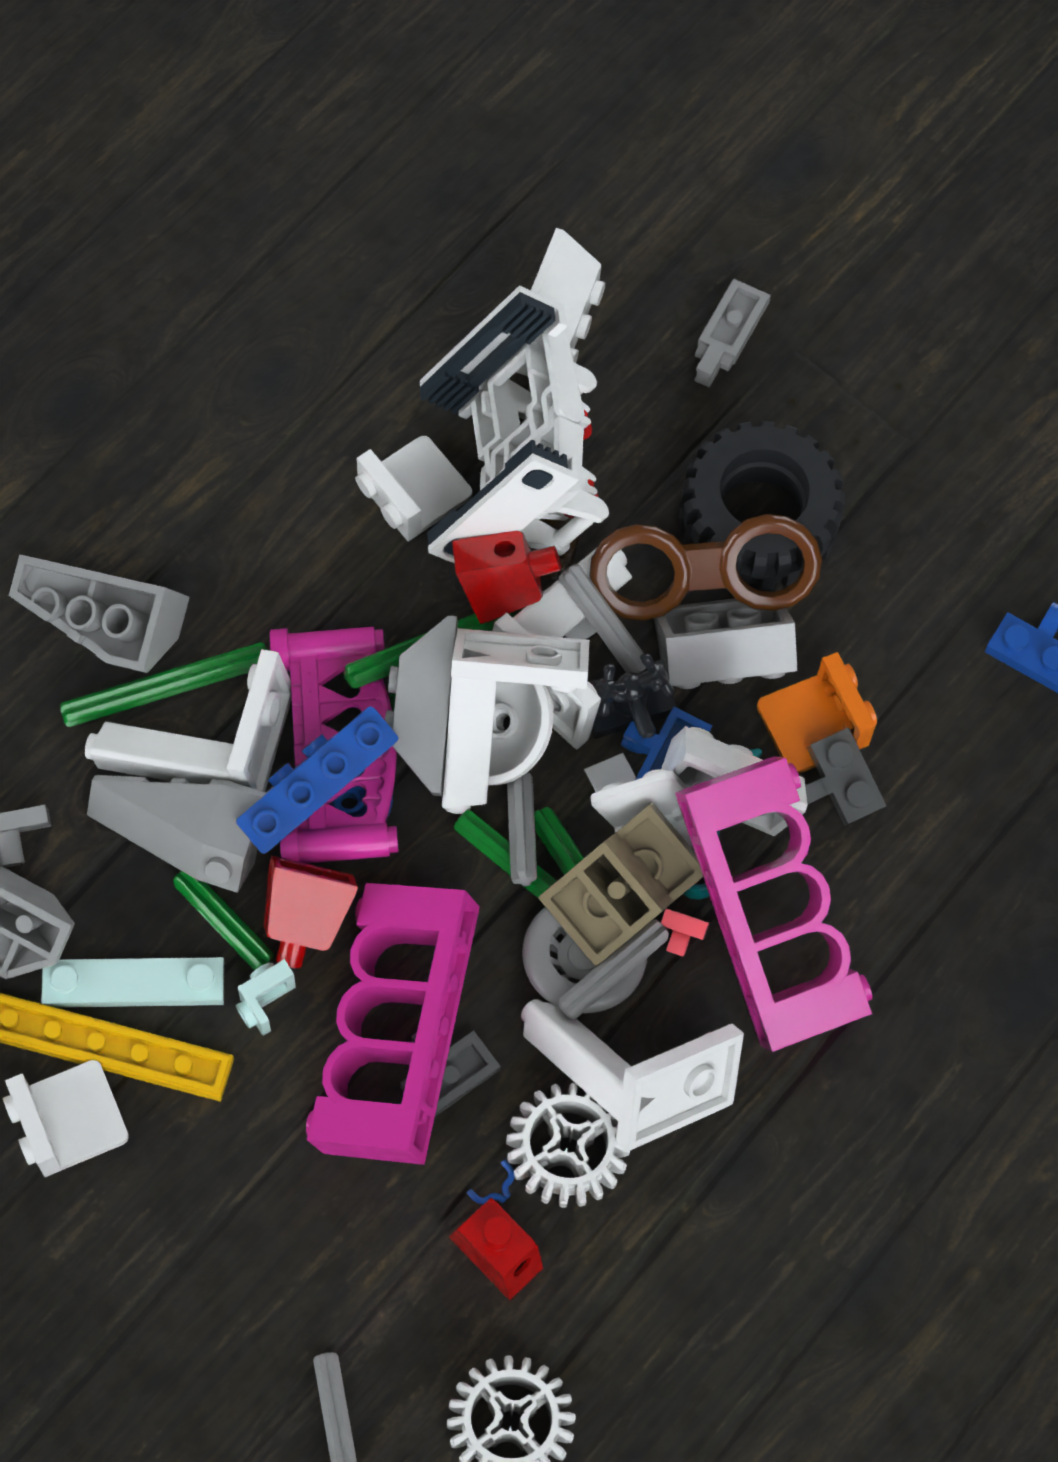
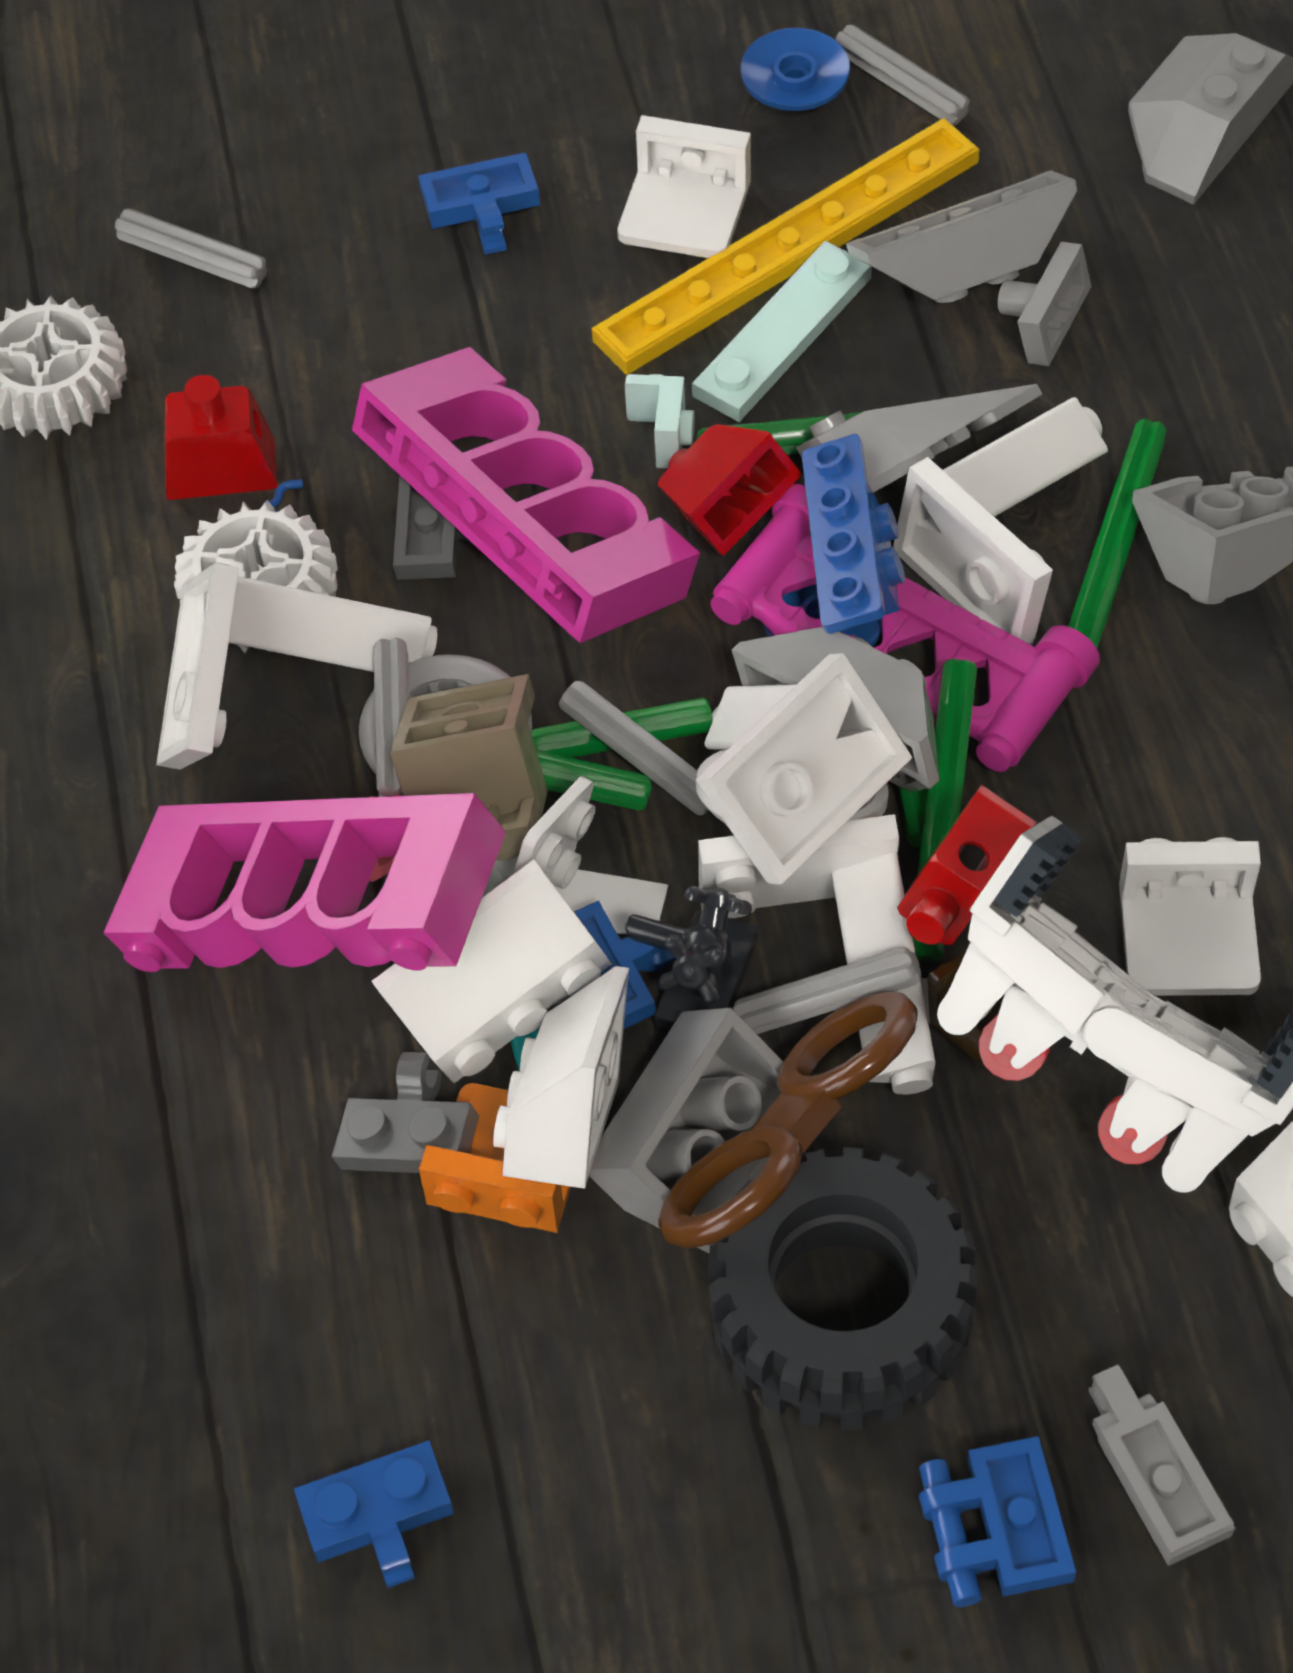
camera: 135 degrees right, 10 degrees down
none -> blue plate [418,152,540,255]
none -> white slope [493,966,629,1189]
none -> blue plate [919,1436,1076,1607]

